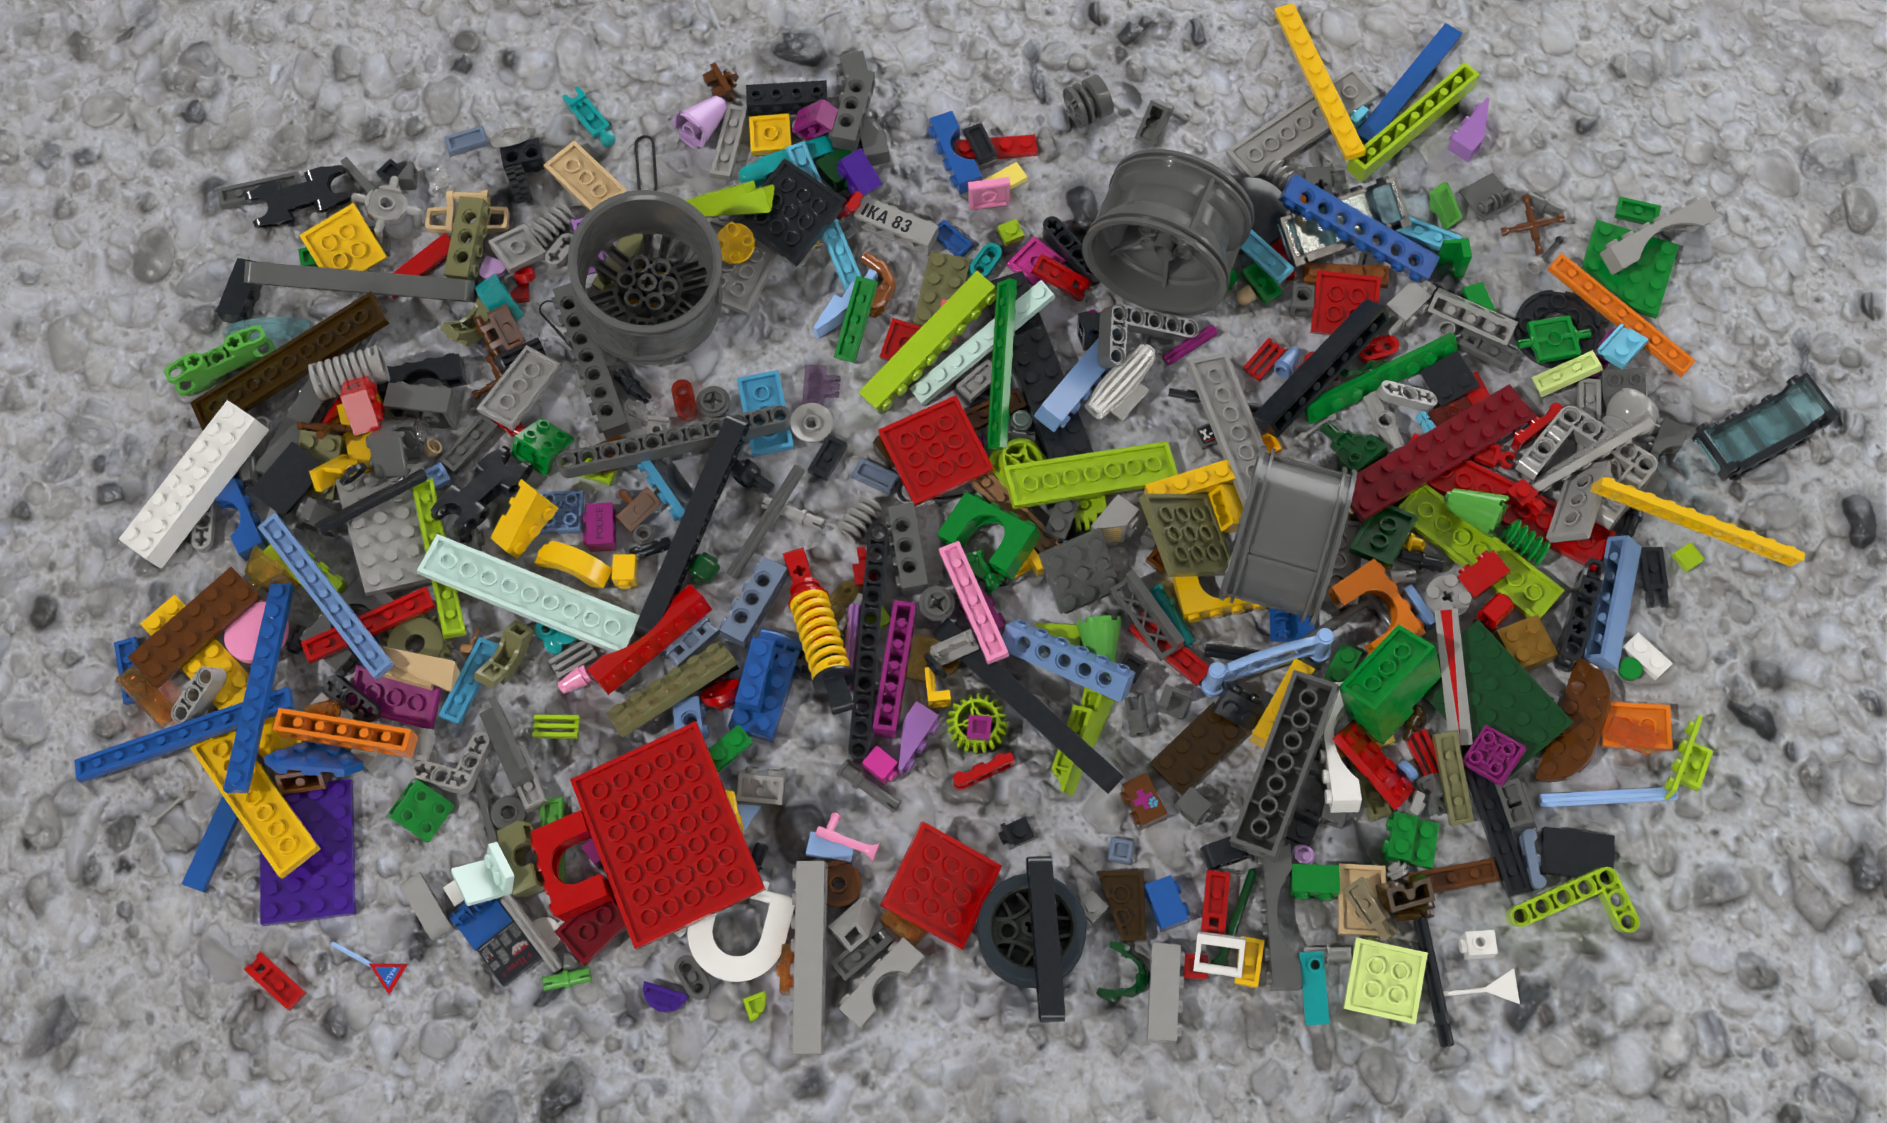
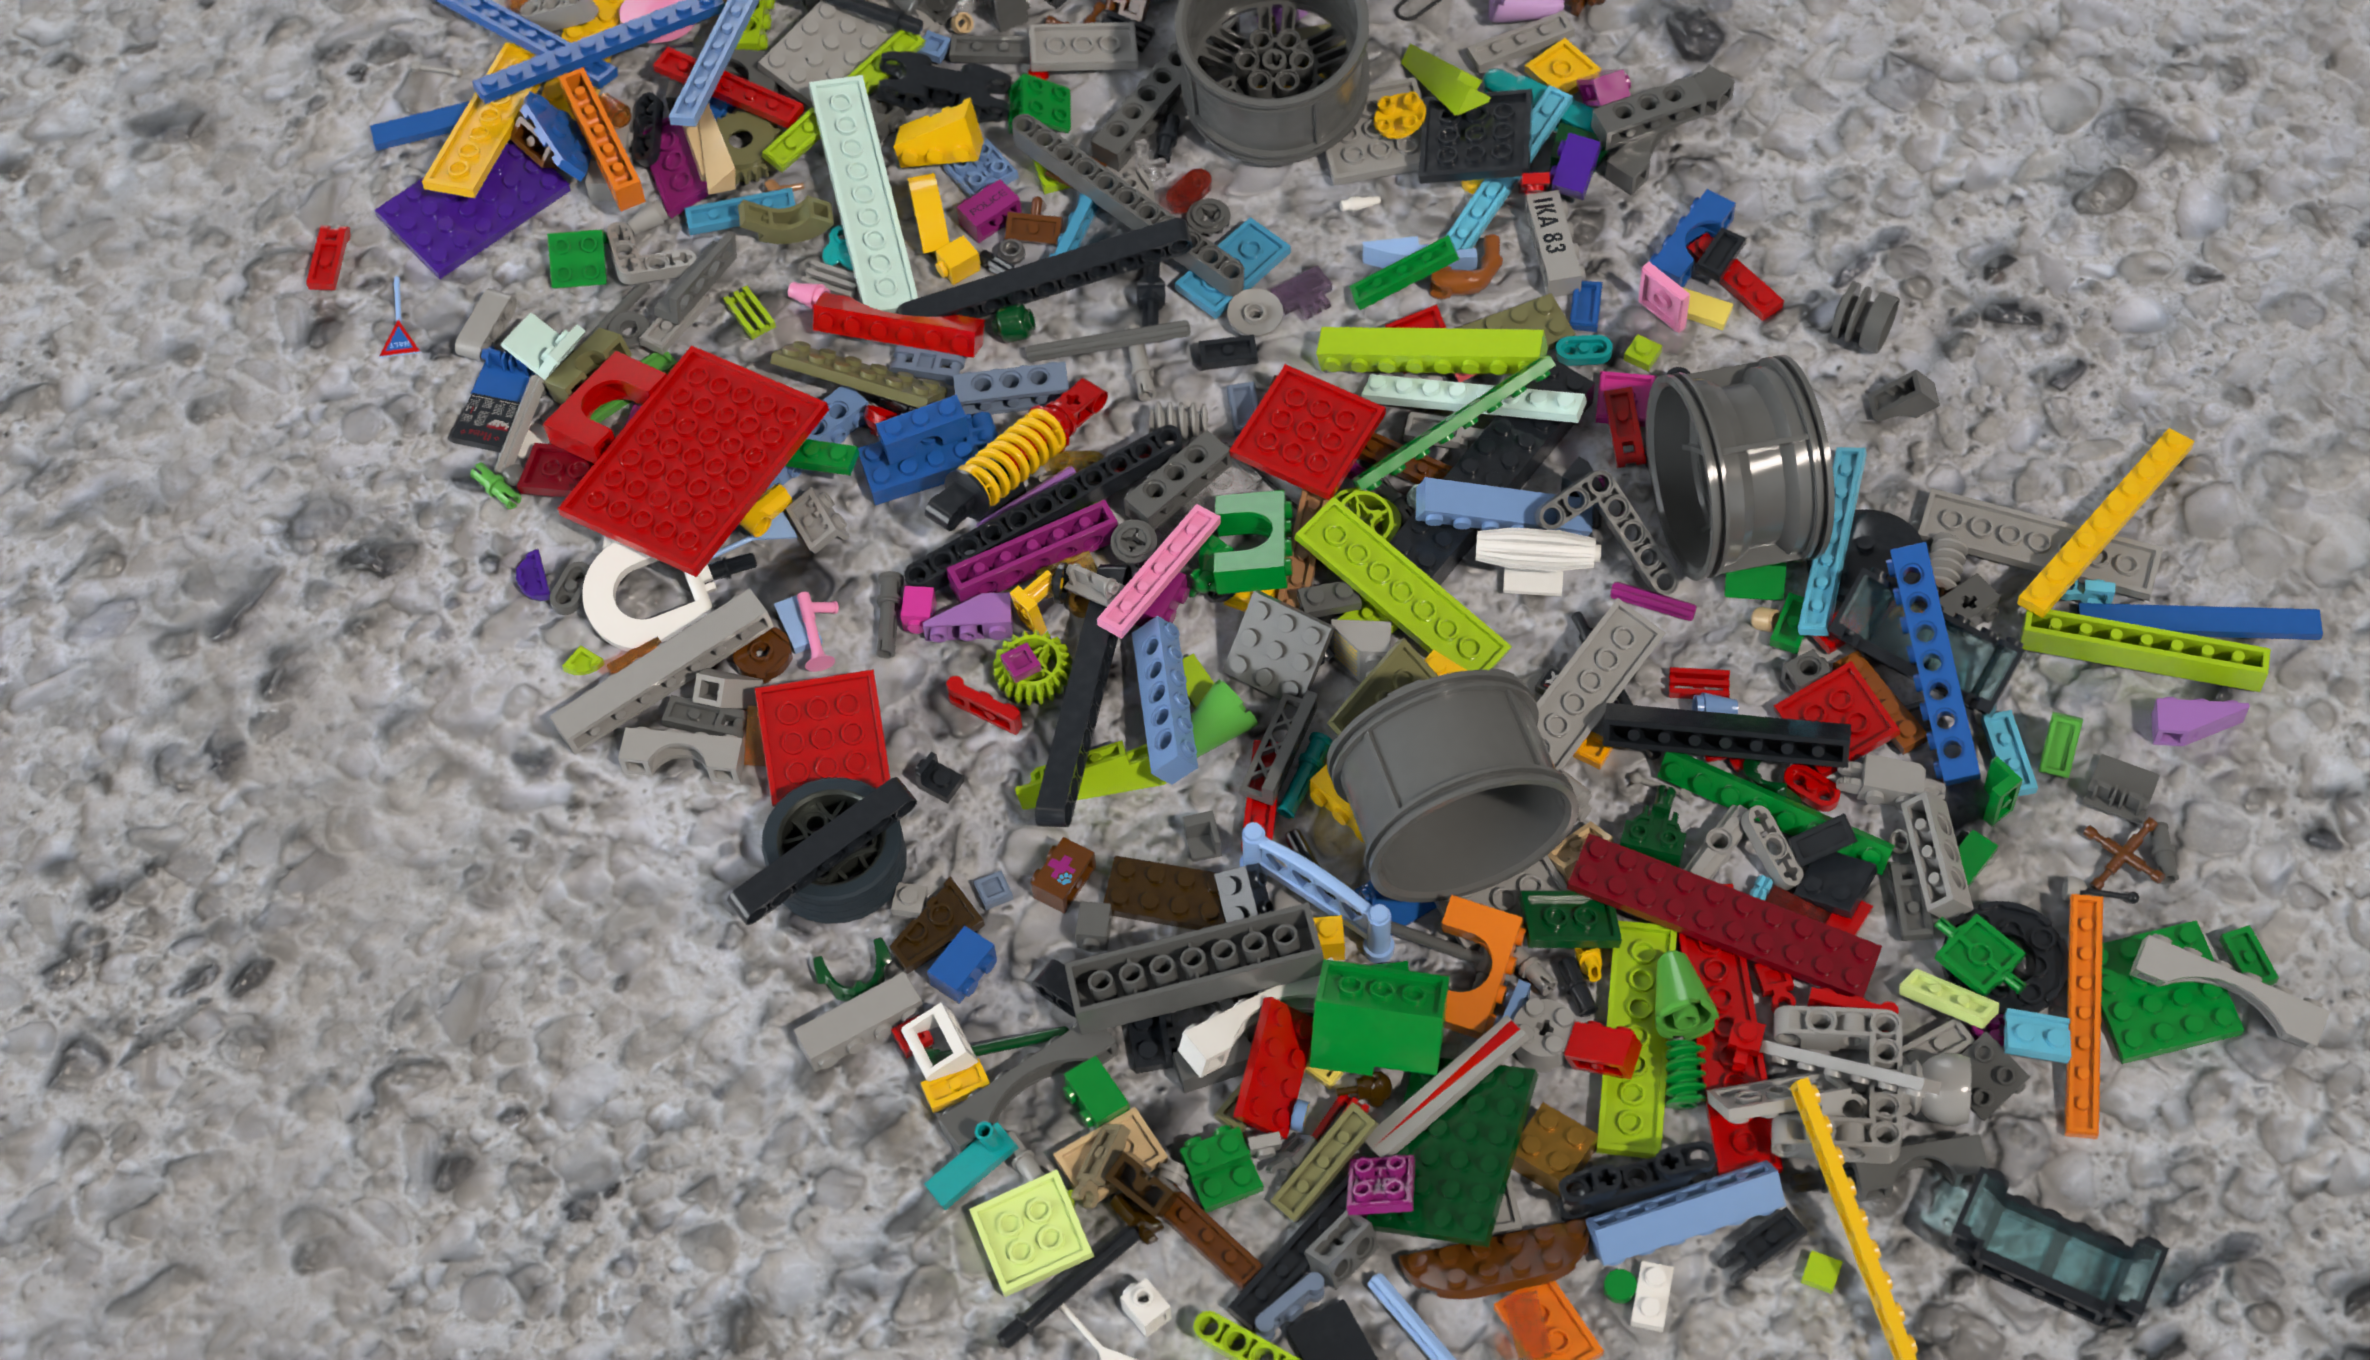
camera: 55 degrees right, 10 degrees down
black brick [746,80,829,117] -> none
black tile [1121,653,1147,684] -> none
dark grey hinge [1124,694,1150,738] -> none
red plate [1200,870,1230,935] -> none
lavender plate [1291,845,1315,864] -> none
red brick [1473,593,1514,634] -> none
none -> white piece [1340,196,1381,212]
none -> black tile [1788,813,1858,867]

